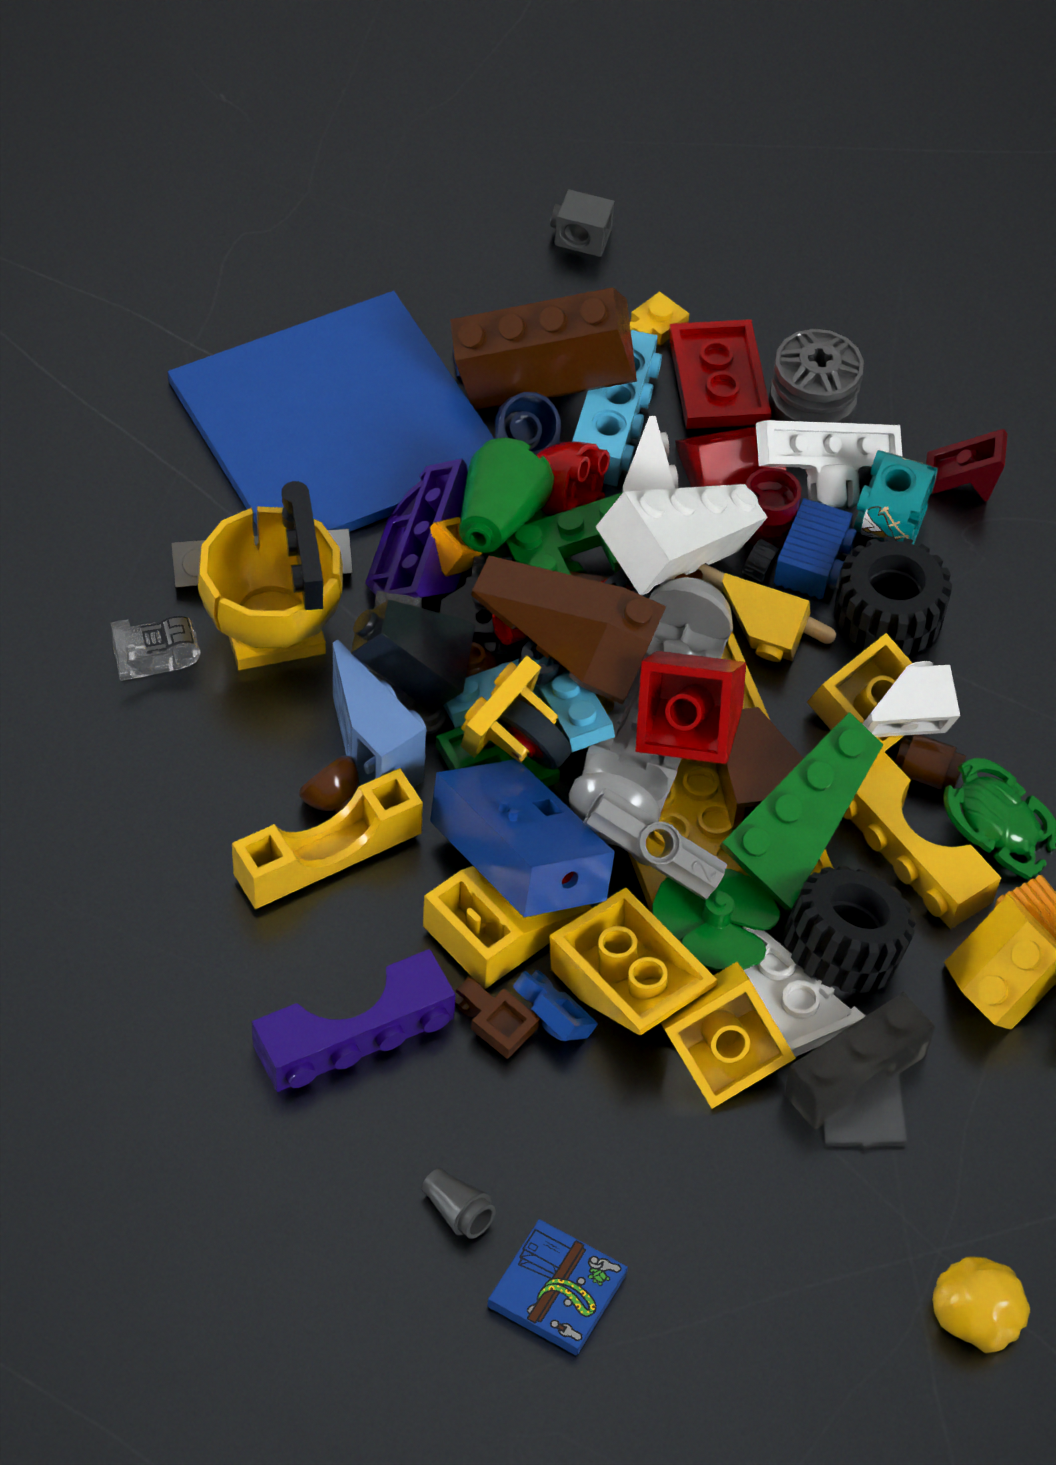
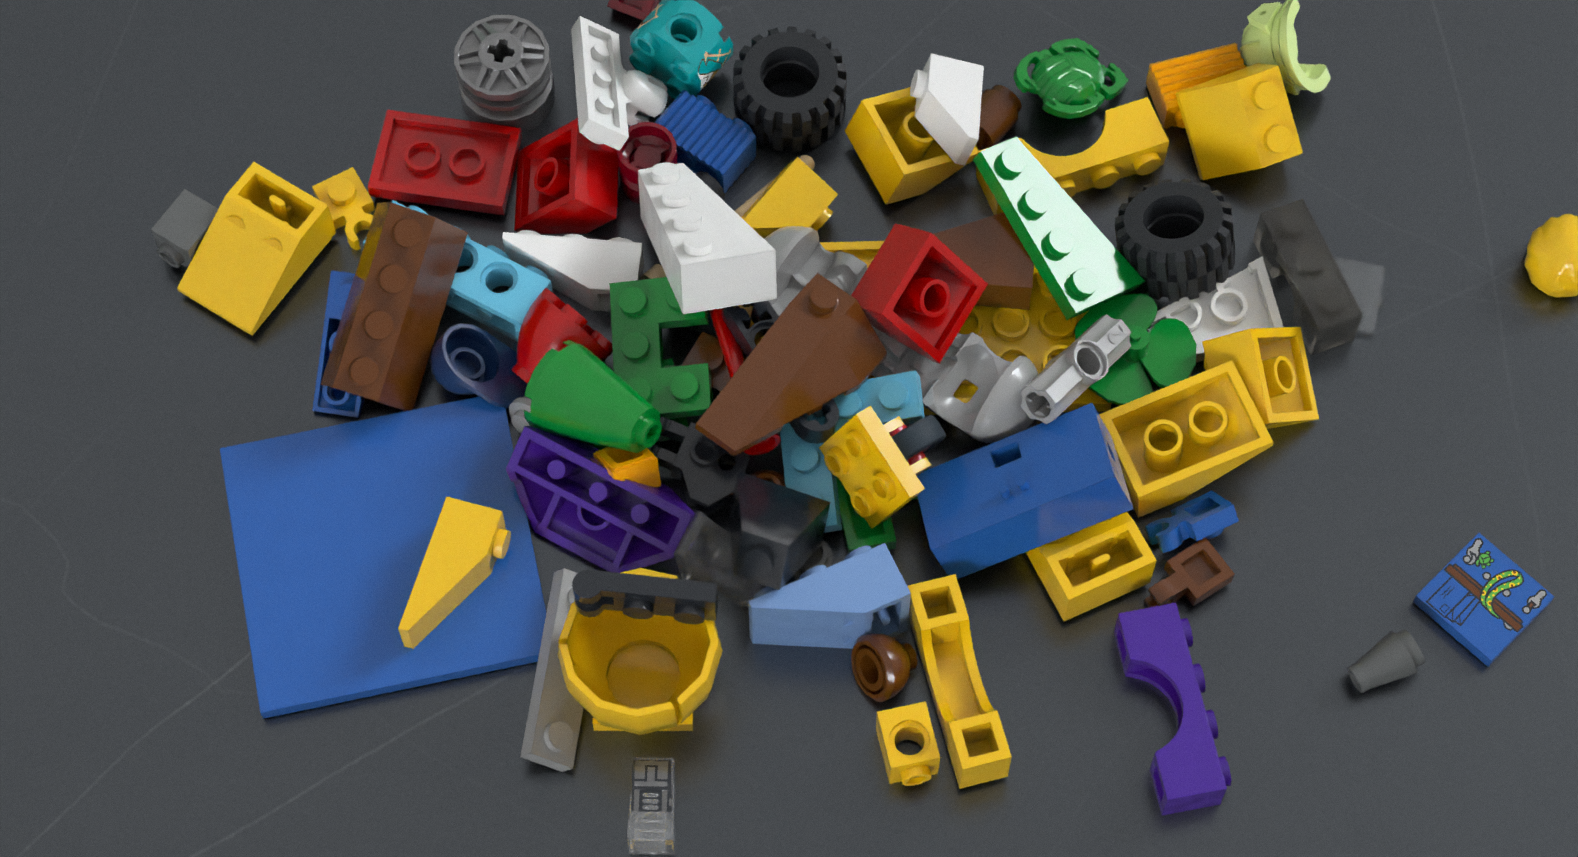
camera: 70 degrees left, 10 degrees up
none -> yellow slope [177,162,336,336]
none -> yellow slope [398,496,511,649]
none -> yellow brick [876,701,940,786]

